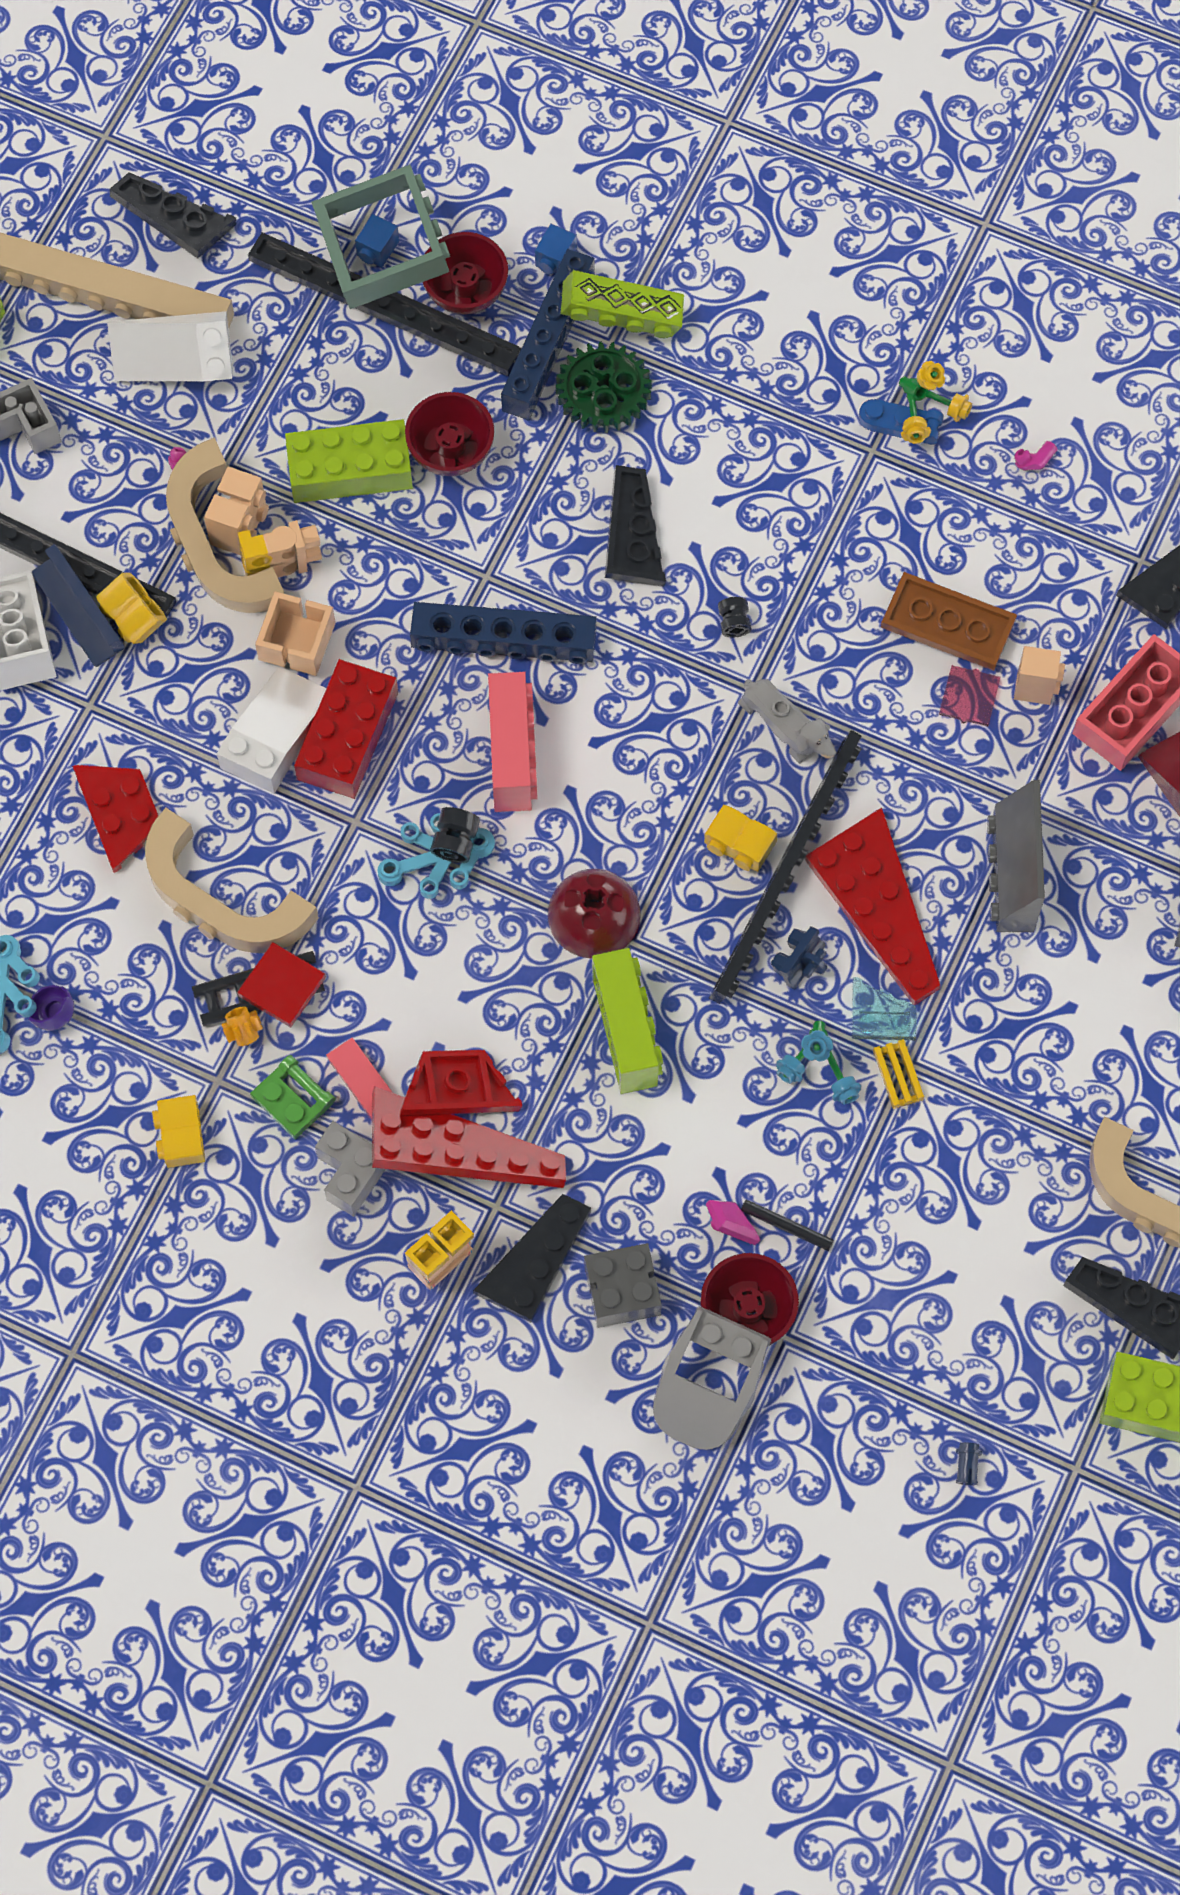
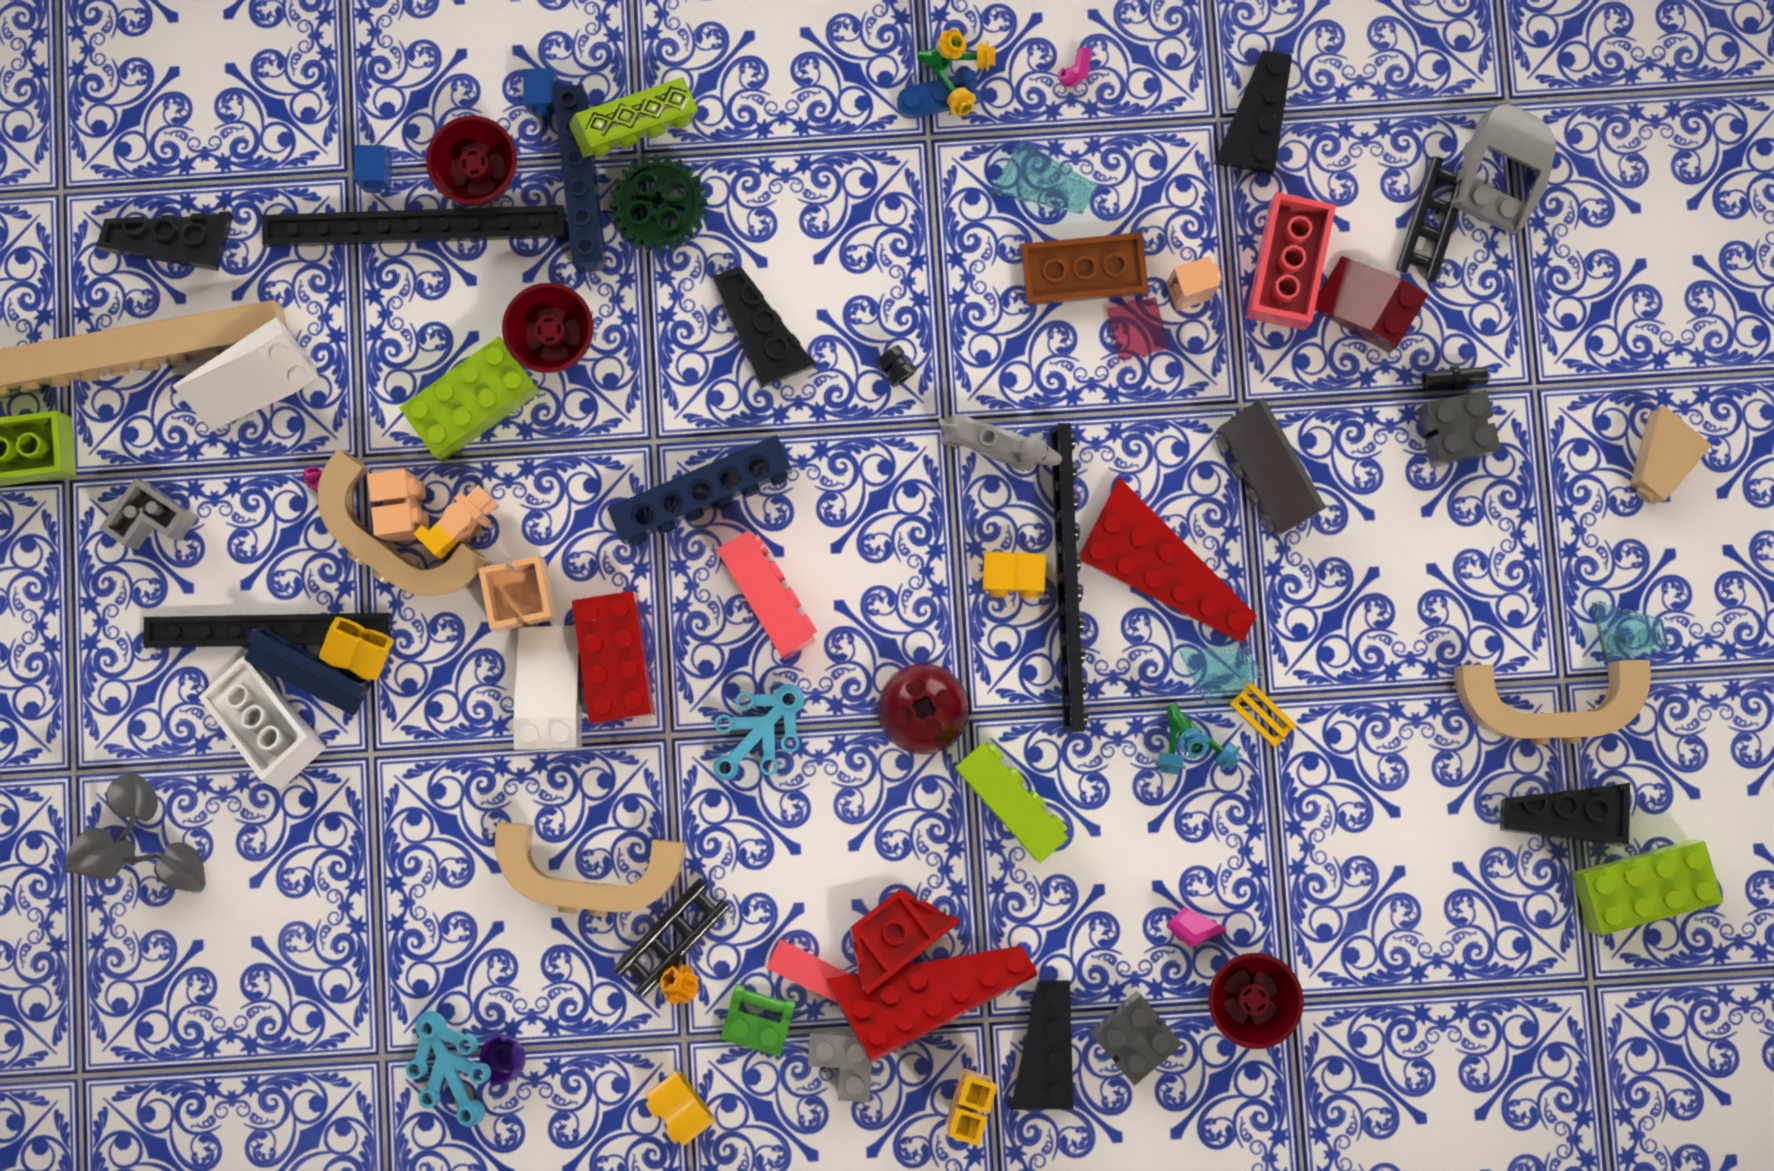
camera: 25 degrees left, 15 degrees up
red wing [72,765,159,873] -> none
red tile [237,942,326,1028] -> none
sand green window [311,164,450,309] -> none
black wheel [430,807,480,863] -> none
light grey slope [653,1306,771,1450] -> none
black bar [741,1199,834,1252] -> none
dark blue hips [771,926,828,990] -> none
dark blue pin [956,1442,982,1486] -> none
none -> clear light blue wing [990,141,1099,214]

